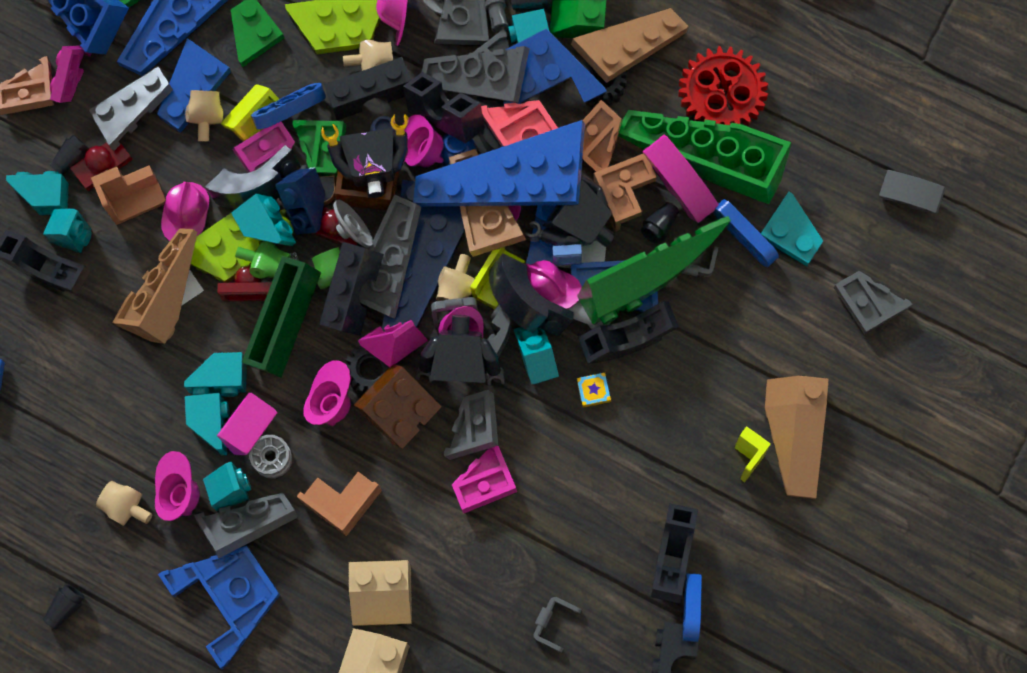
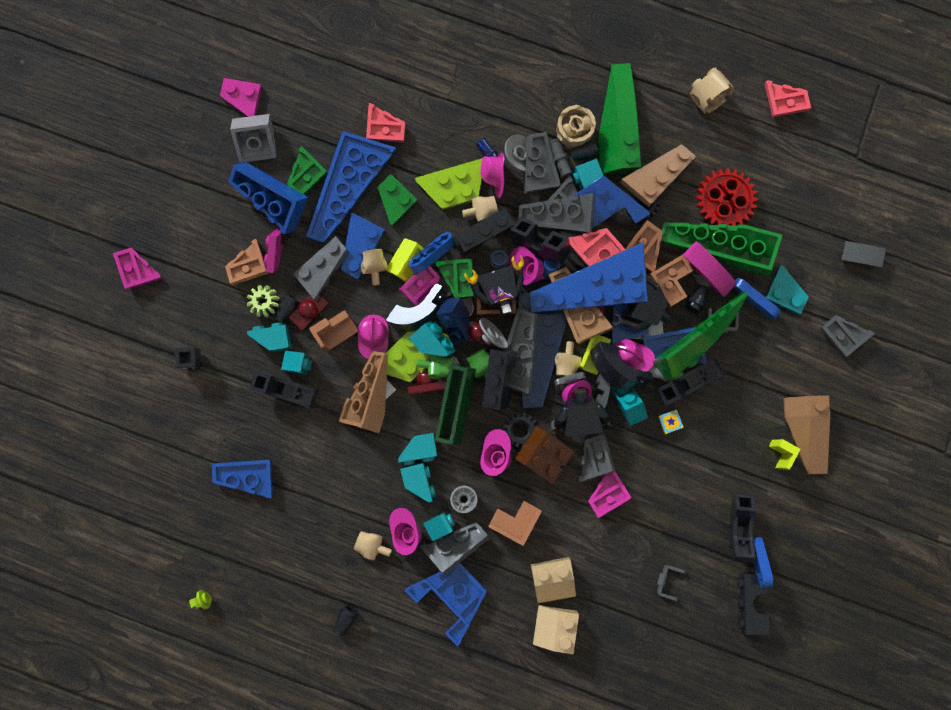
camera: 10 degrees left, 10 degrees up
dark pink slope [217,393,277,455] -> none
dark pink slope [358,320,428,367] -> none
medium blue tile [553,244,582,265] -> none
none -> yellowish green gear [247,285,280,317]

